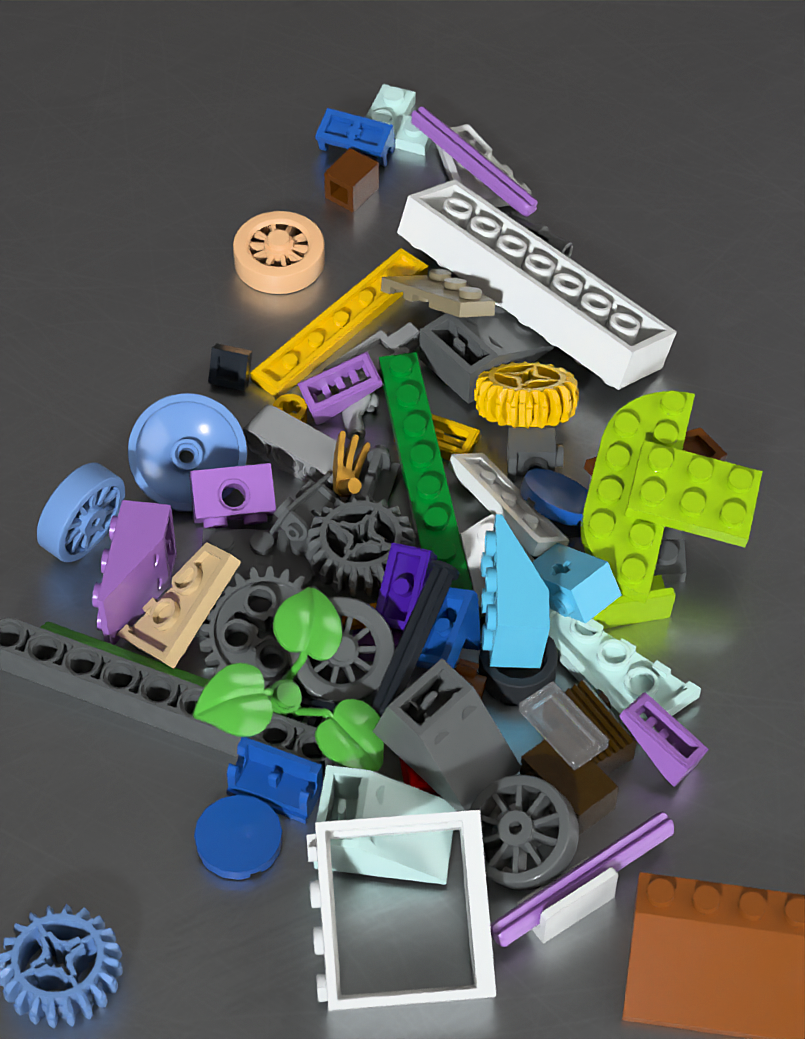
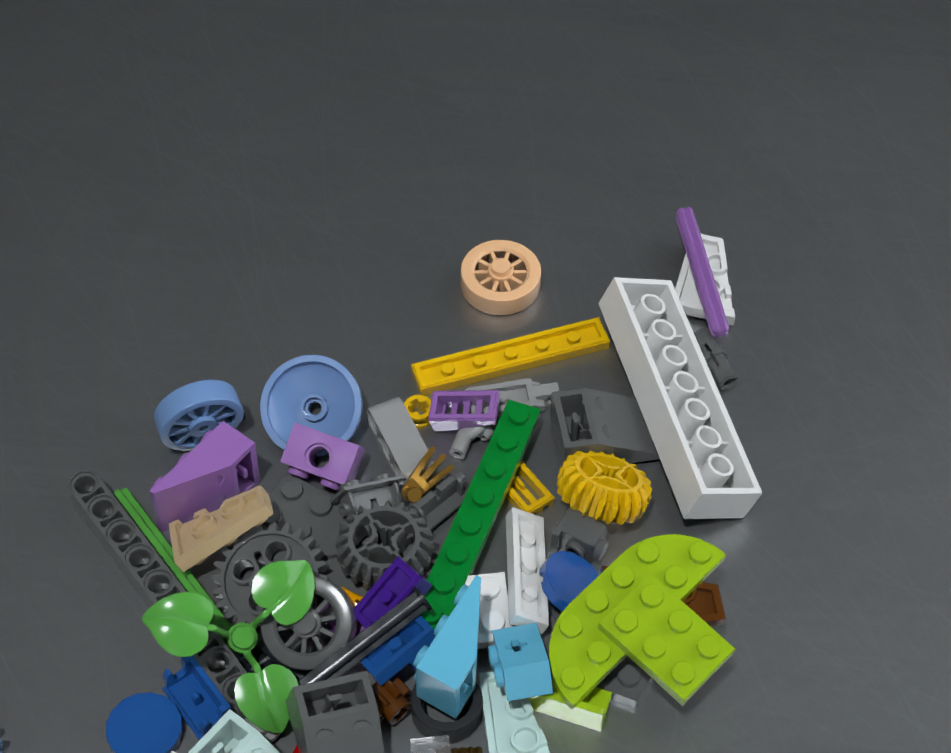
camera: 30 degrees right, 0 degrees up
black tile [208,343,253,391] -> none
blue hinge [315,108,396,167] -> none
reddish brown brick [324,148,379,213] -> none
light aqua plate [365,84,432,156] -> none
dark tan wing [381,269,495,317] -> none

